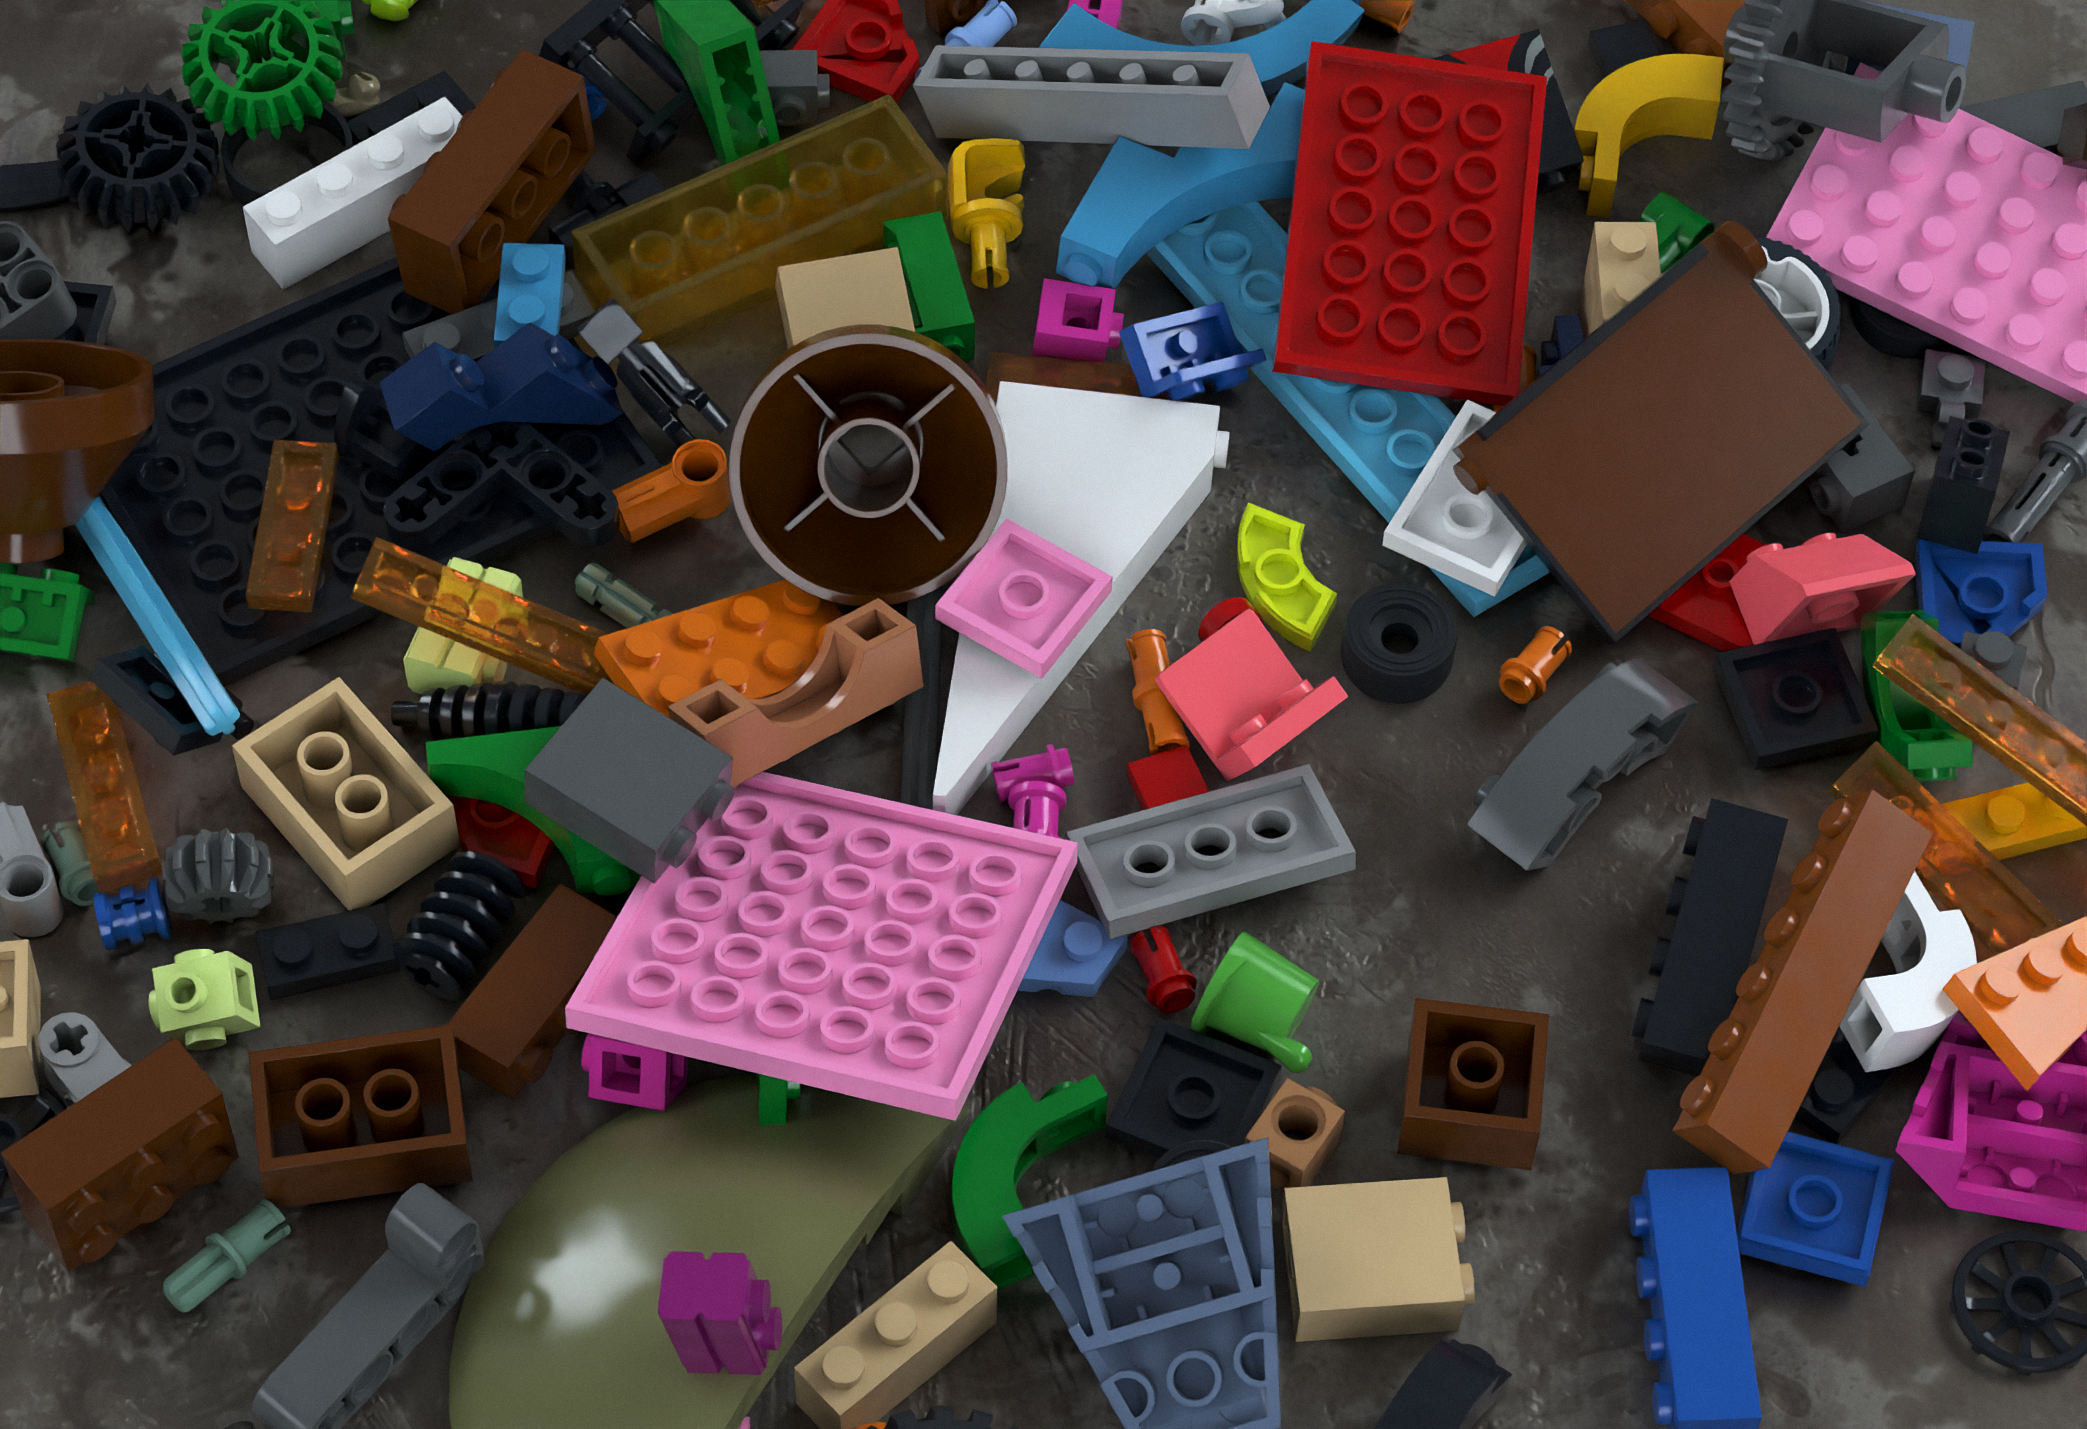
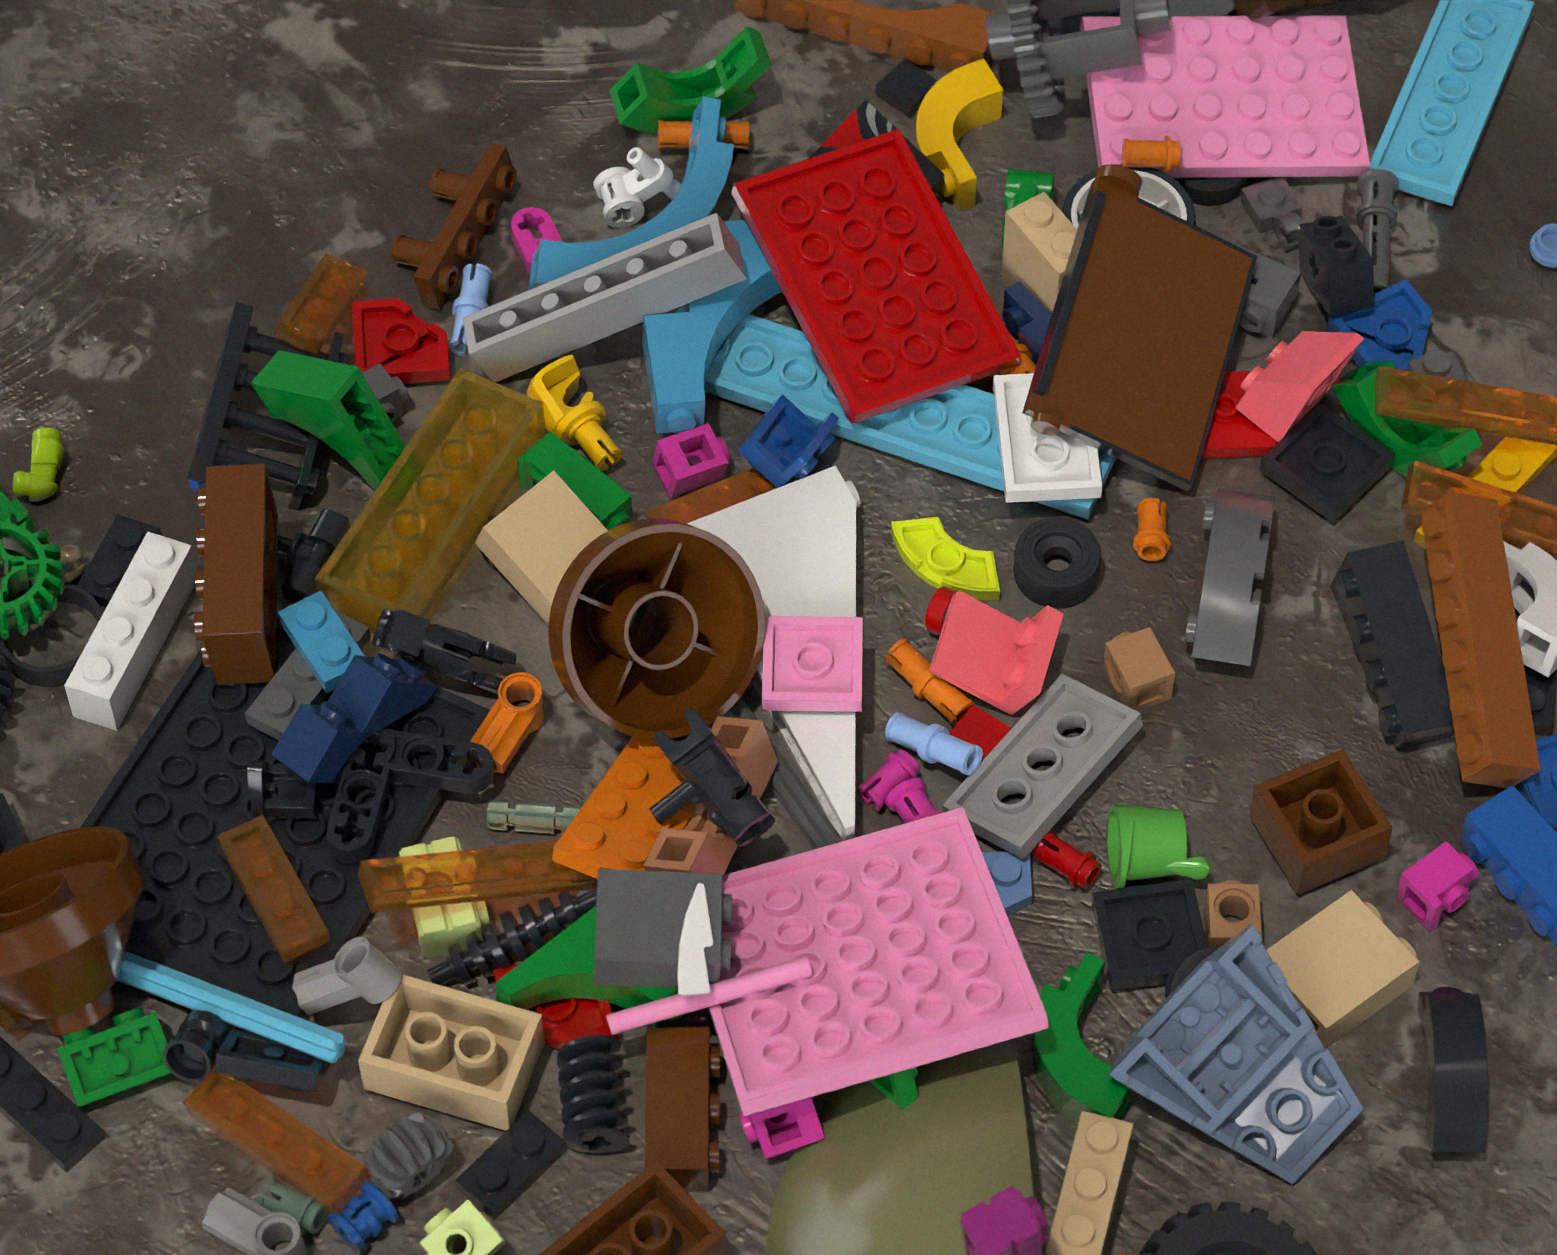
camera: 30 degrees left, 0 degrees up
none -> black wheel [163,1010,230,1083]
none -> light grey piece [292,937,402,1015]
none -> bright pink piece [606,956,812,1035]
none -> black piece [649,708,775,847]
none -> white sticker [678,883,713,996]
none -> light blue pin [885,712,983,775]
none -> medium nougat brick [1103,627,1175,711]
none -> orange pin [1122,136,1181,172]
none -> dark pink brick [1396,841,1478,933]

